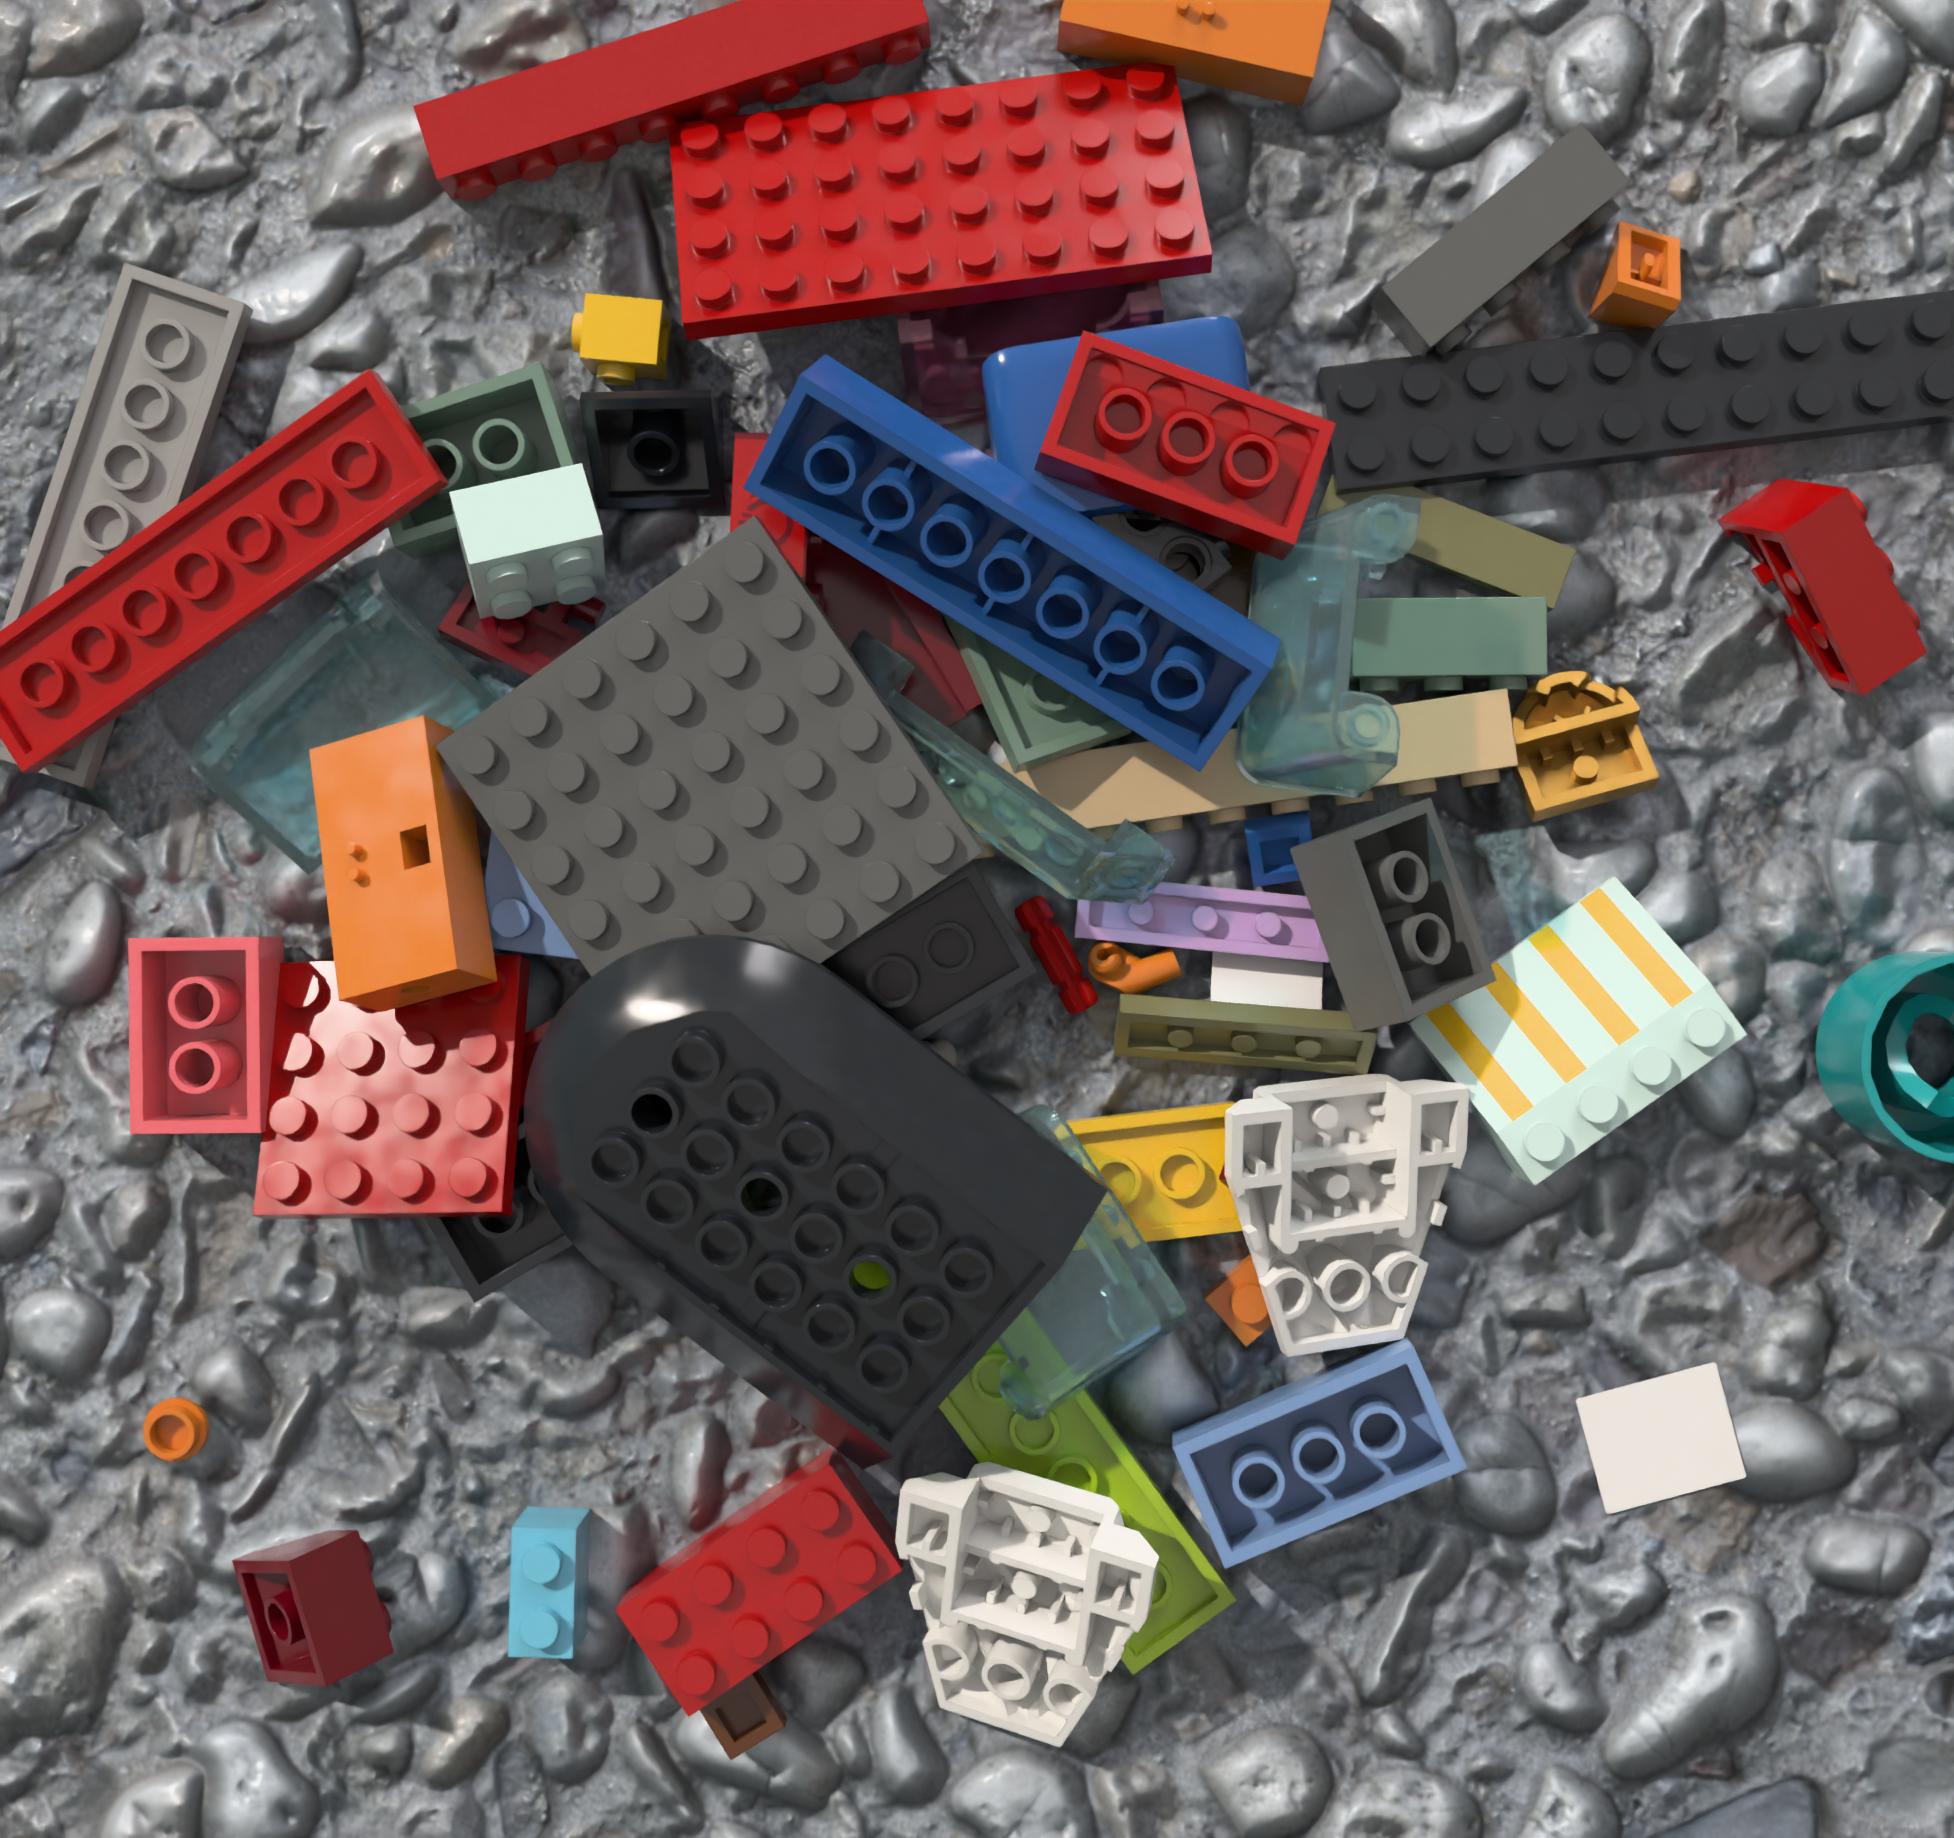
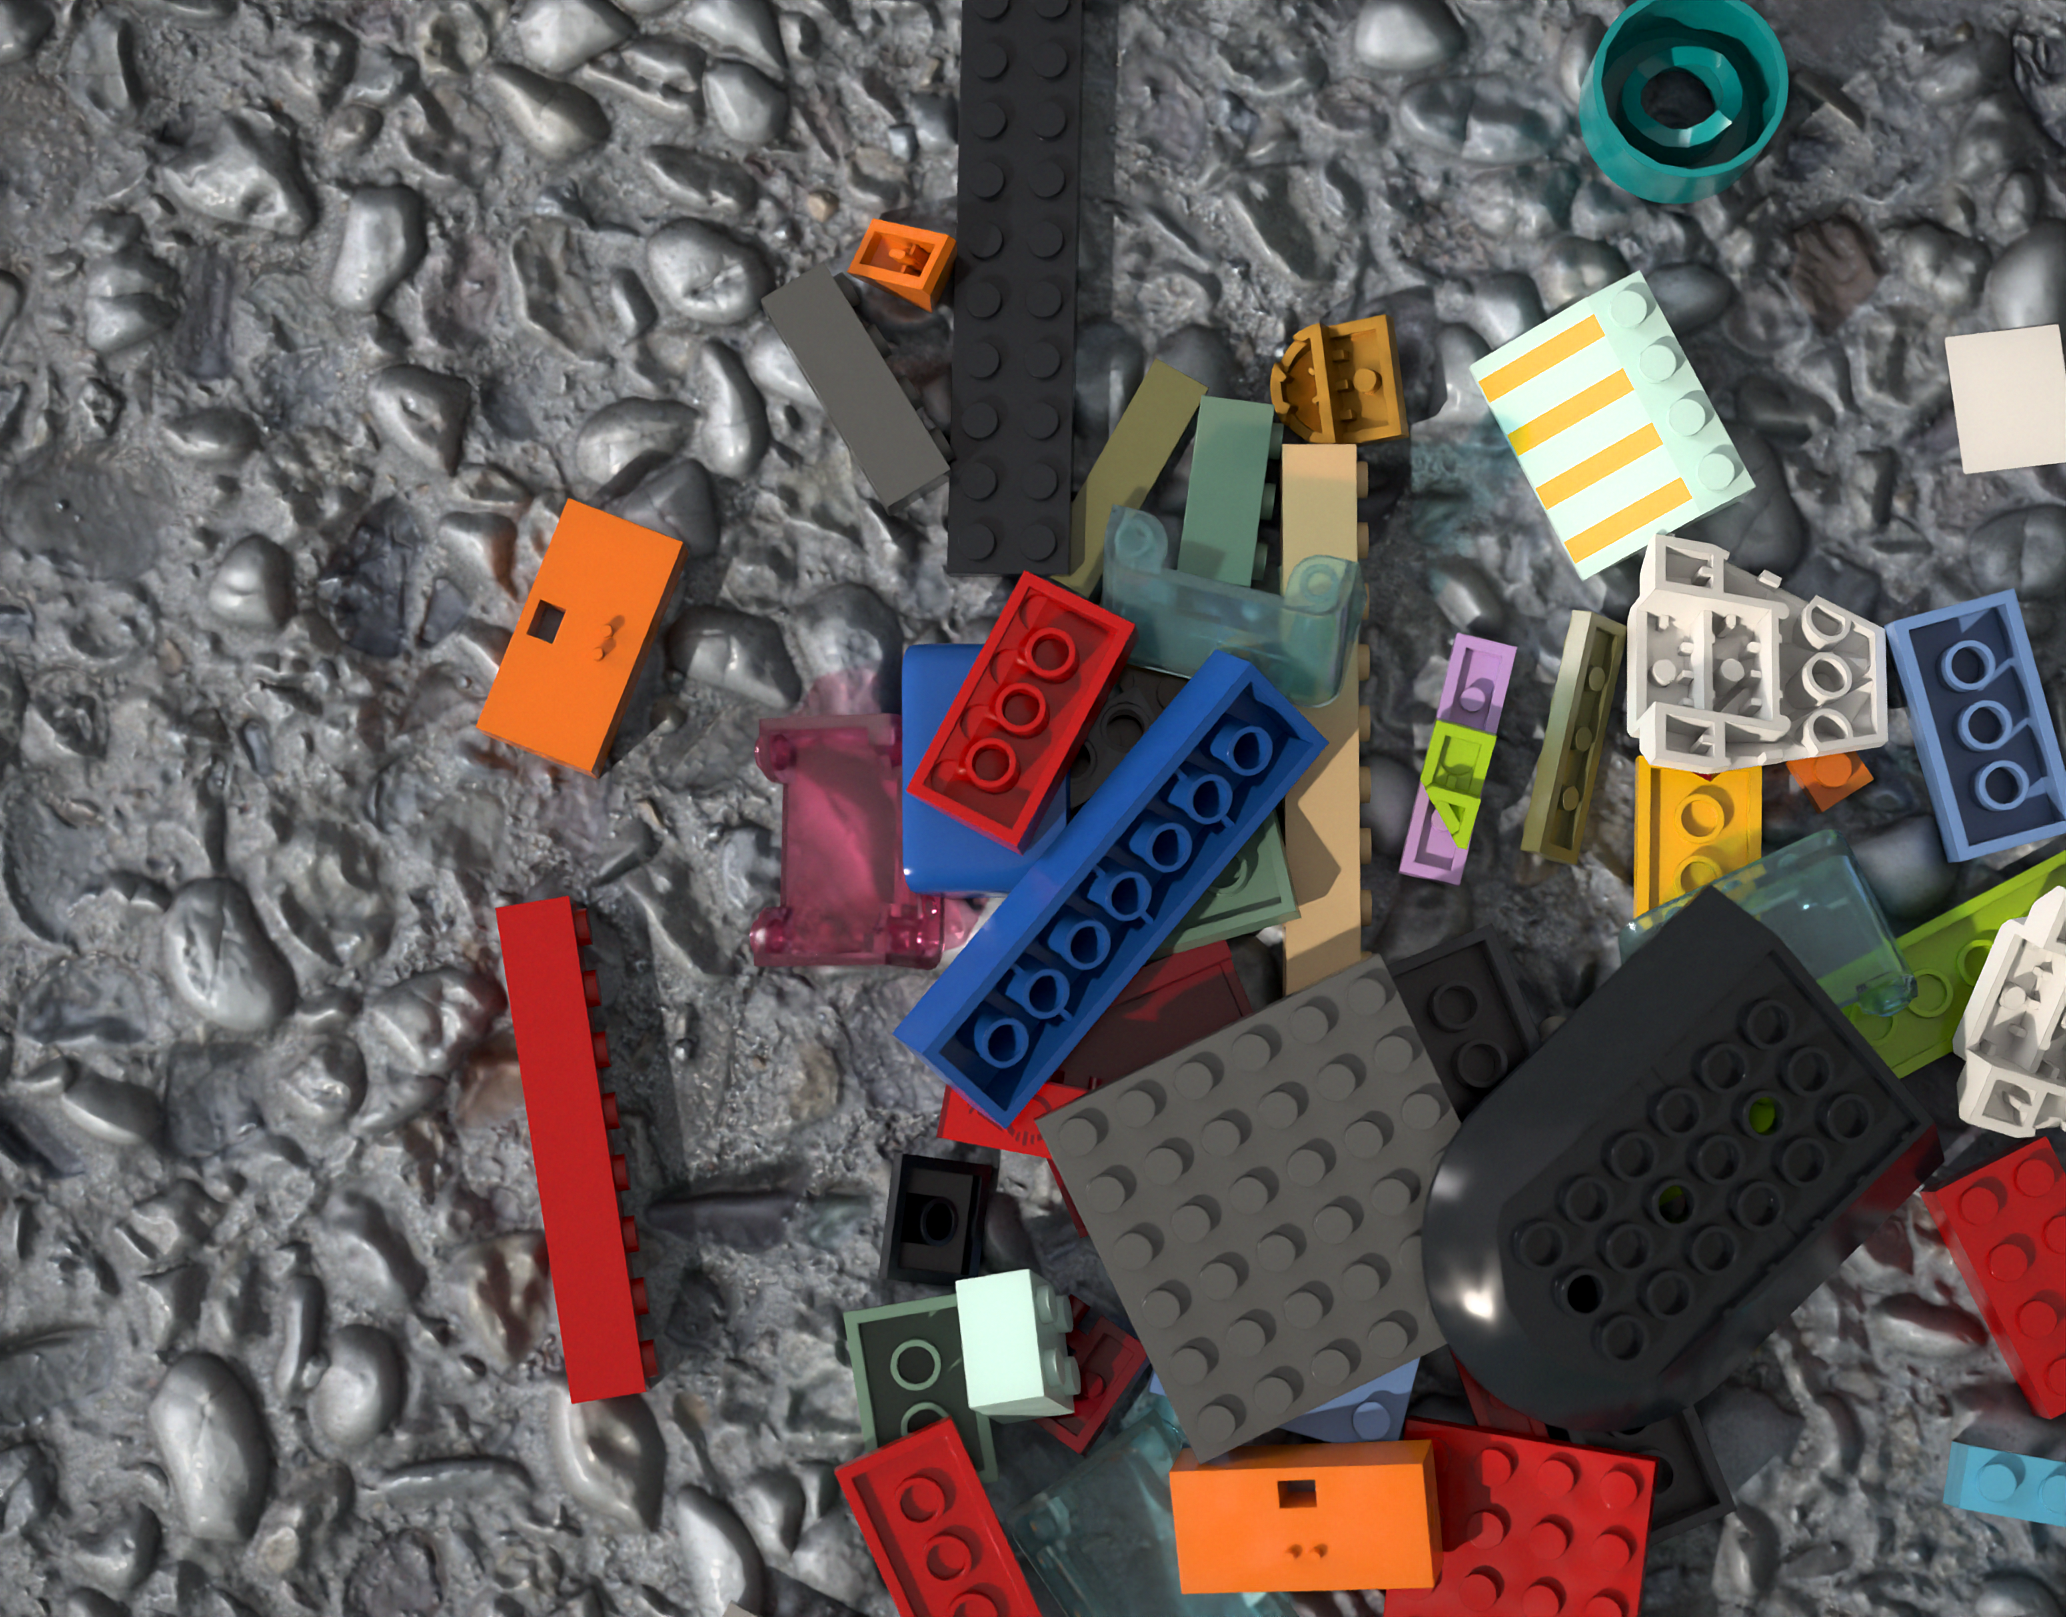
camera: 80 degrees left, 5 degrees down
yellow brick [571,293,672,386] -> none
red plate [669,62,1212,341] -> none
clear light blue slope [850,629,1179,905] -> none
red axle [1014,895,1098,1015] -> none
orange arm [1087,941,1183,995] -> none
white sticker [1210,951,1323,1010] -> none
blue plate [1244,811,1312,887] -> none
dark grey brick [1290,797,1497,1032] -> none
red wedge [1717,478,1927,696] -> none
none -> lime slope [1420,717,1497,850]

